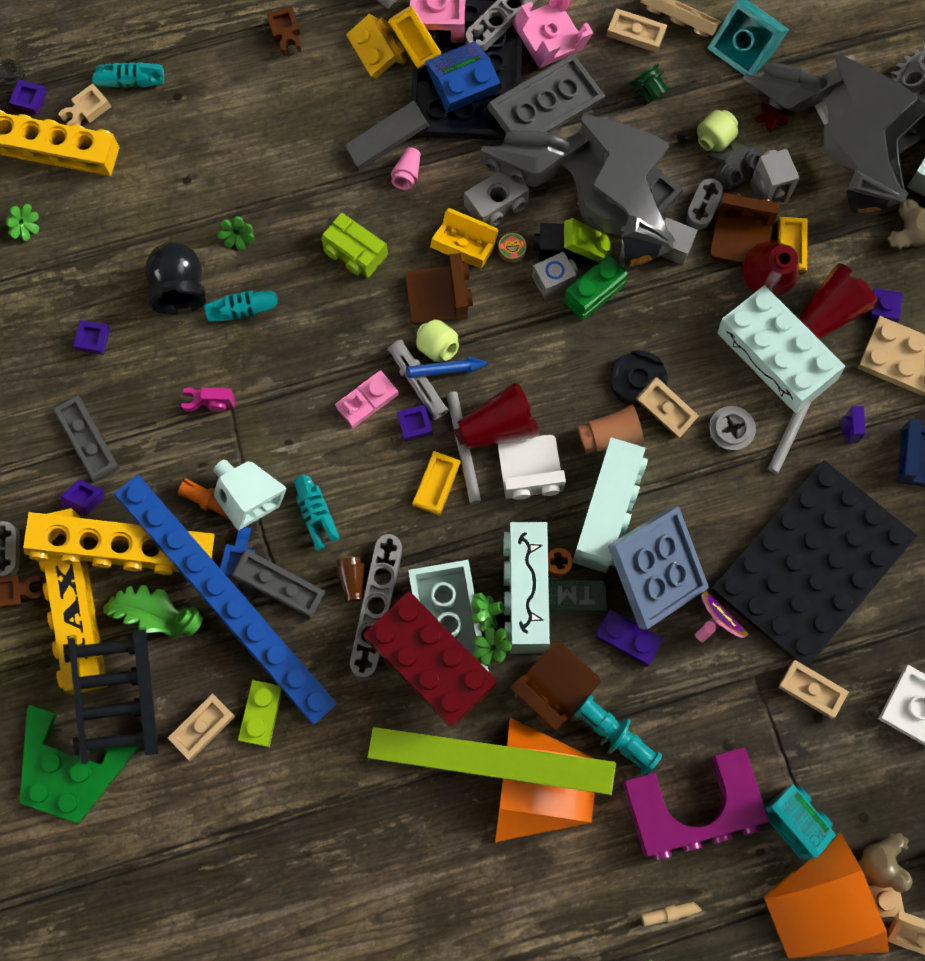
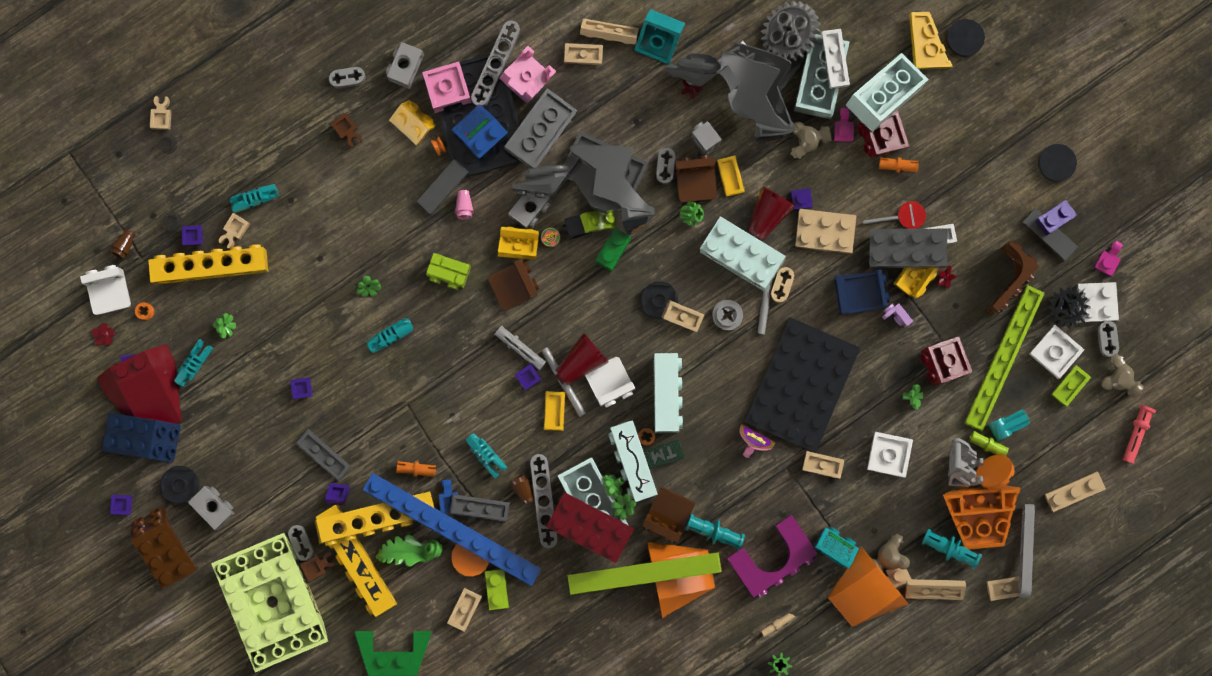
camera: 20 degrees left, 10 degrees up
black fence [63,627,158,764] -> none
black tile [145,242,206,315] -> none
dark pink plate [181,387,235,412] -> none
light aqua torso [213,460,287,531] -> none
bright pink plate [335,370,399,428] -> none
yellow tile [388,5,441,69] -> none
blue piece [406,356,488,378] -> none
yellowish green head [416,320,459,362] -> none
light grey brick [532,252,578,300] -> none
nougat plant [578,404,644,454] -> none
dark purple plate [595,610,663,666] -> none
sand blue plate [608,506,709,629] -> none
dark green piece [629,63,669,104] -> none
light grey brick [661,217,698,265] -> none
yellowish green head [697,110,738,152] -> none
dark grey bracket [707,141,763,190] -> none
dark red cone [743,241,800,297] -> none
dark purple plate [841,406,866,443] -> none
none -> orange bush [431,137,447,156]
none -> orange tile [452,544,489,577]
none -> bright green gear [680,202,704,226]
none -> tan beam [771,267,794,303]

